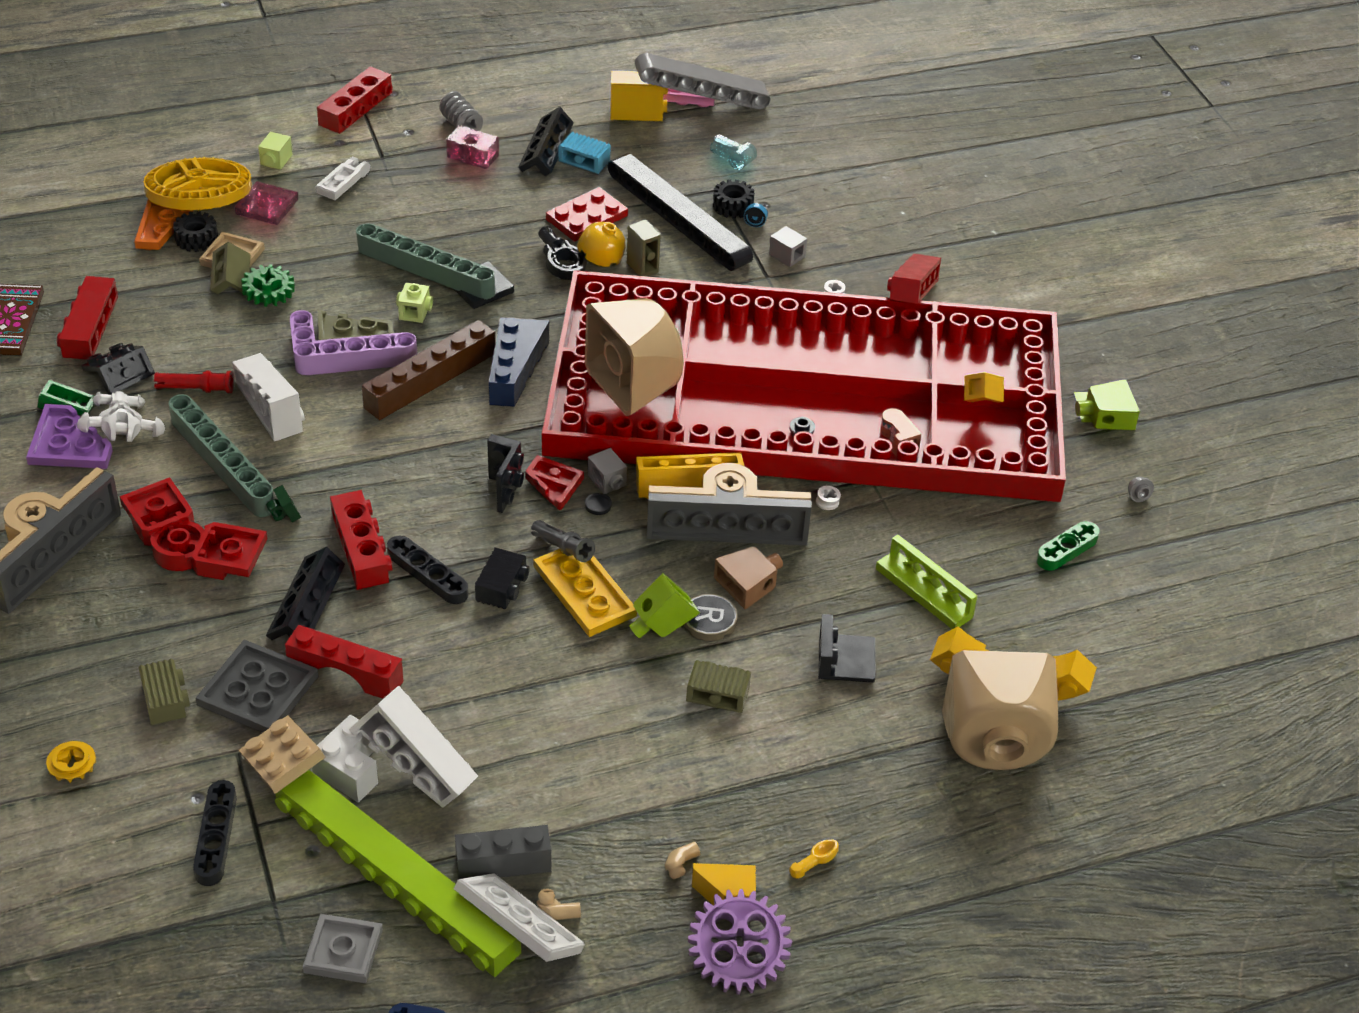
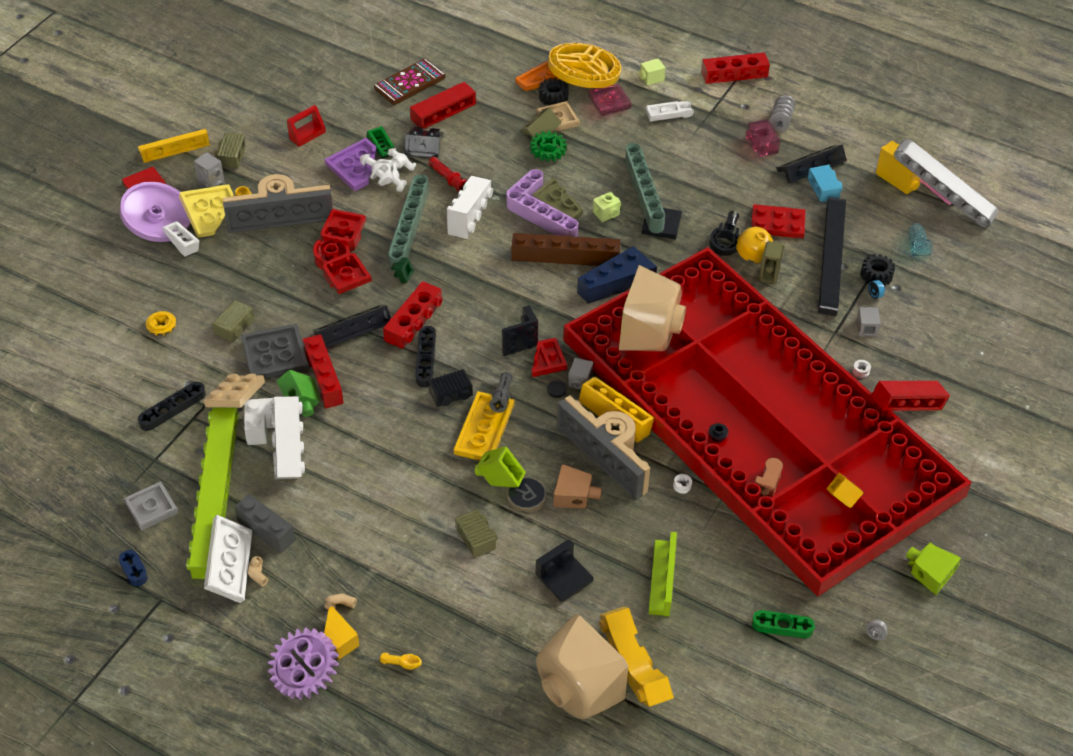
camera: 50 degrees right, 5 degrees up
none -> bright green torso [276,370,320,417]

